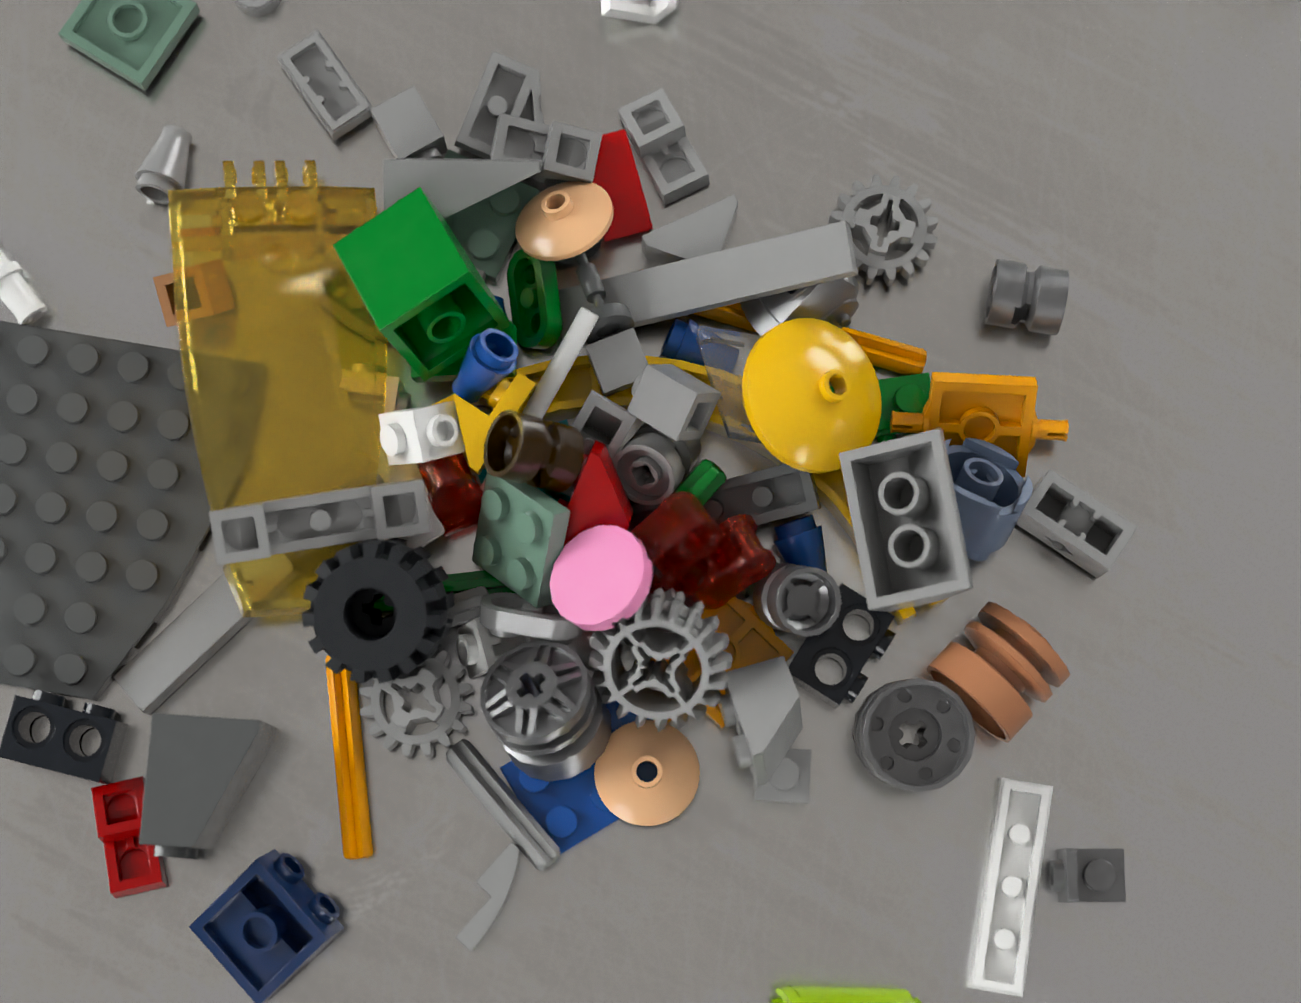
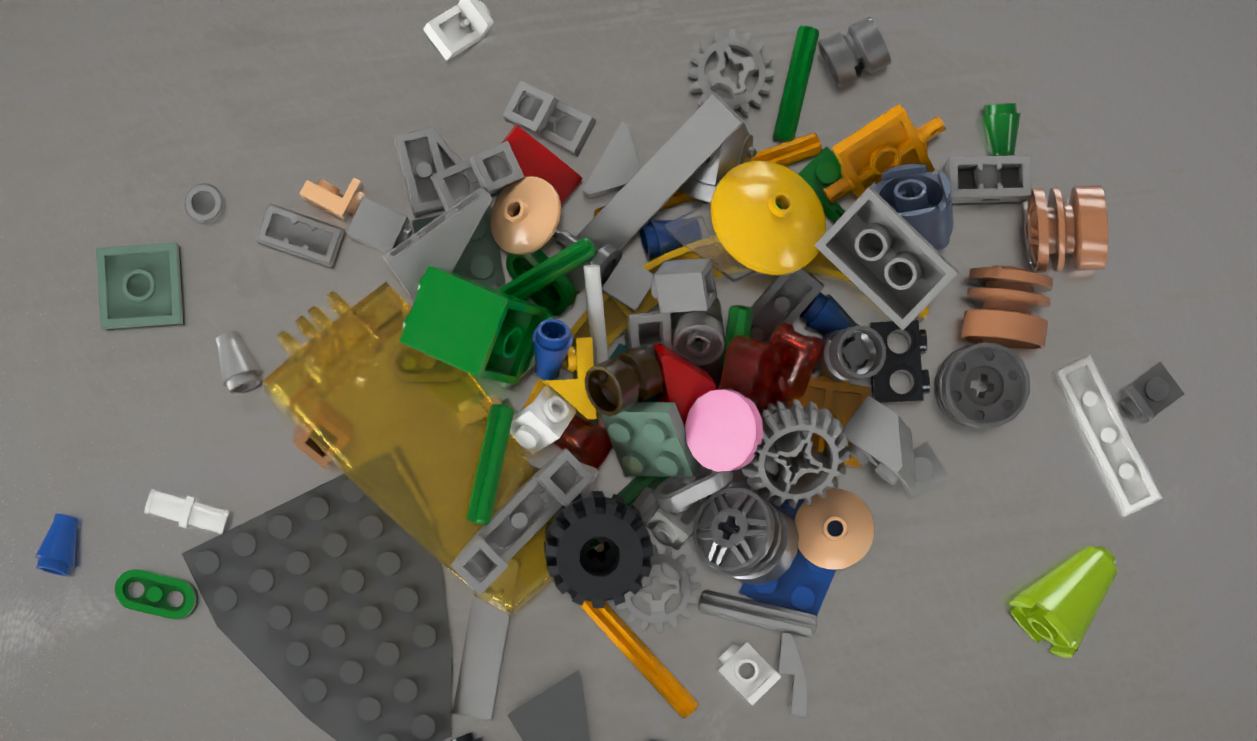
camera: 35 degrees left, 5 degrees up
none -> light nougat bracket [299,178,366,221]
none -> green axle [466,404,514,525]
none -> green axle [497,237,597,300]
none -> white brick [718,642,781,706]
none -> green axle [773,26,819,142]
none -> green cone [981,103,1021,156]
none -> nougat wheel [1024,185,1108,273]

